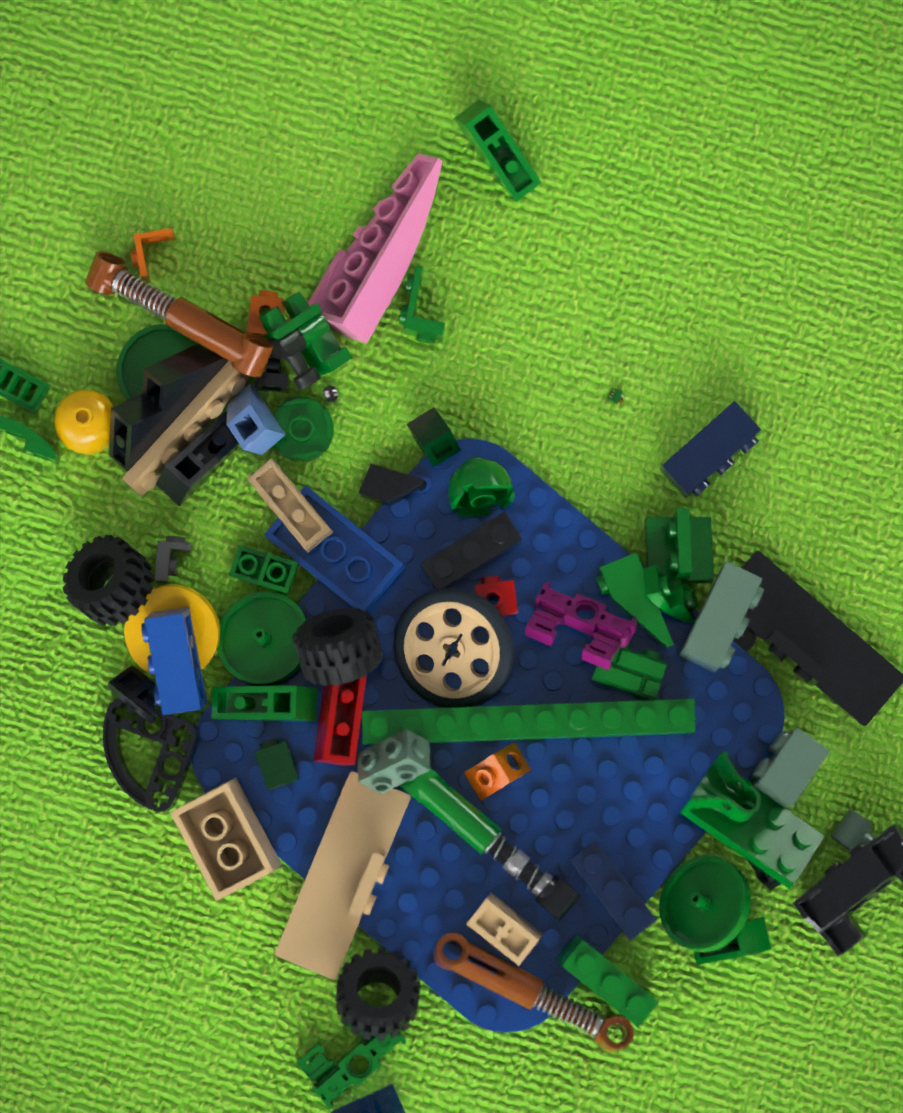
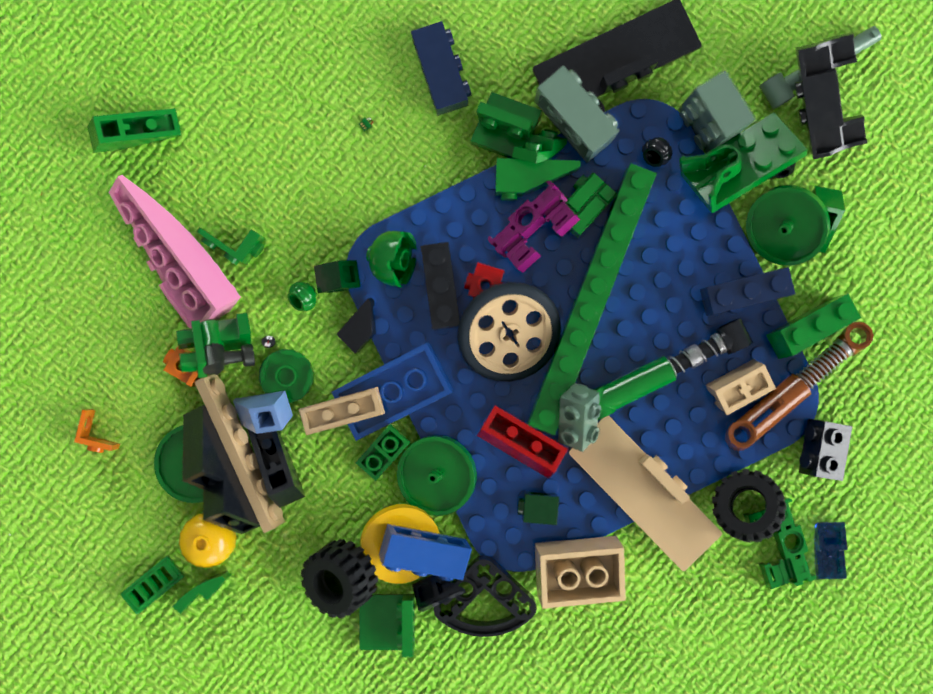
camera: 65 degrees left, 5 degrees up
dark orange piece [85,251,274,377] -> none
dark grey bracket [154,536,192,584] -> none
green slope [211,686,317,721] -> none
black tile [255,358,290,393] -> none
black tyre [293,607,383,686] -> none
orange bracket [464,743,531,800] -> none
none -> green piece [288,282,317,311]
none -> green bracket [359,594,415,657]
none -> black piece [642,137,673,167]
none -> black brick [798,419,852,481]

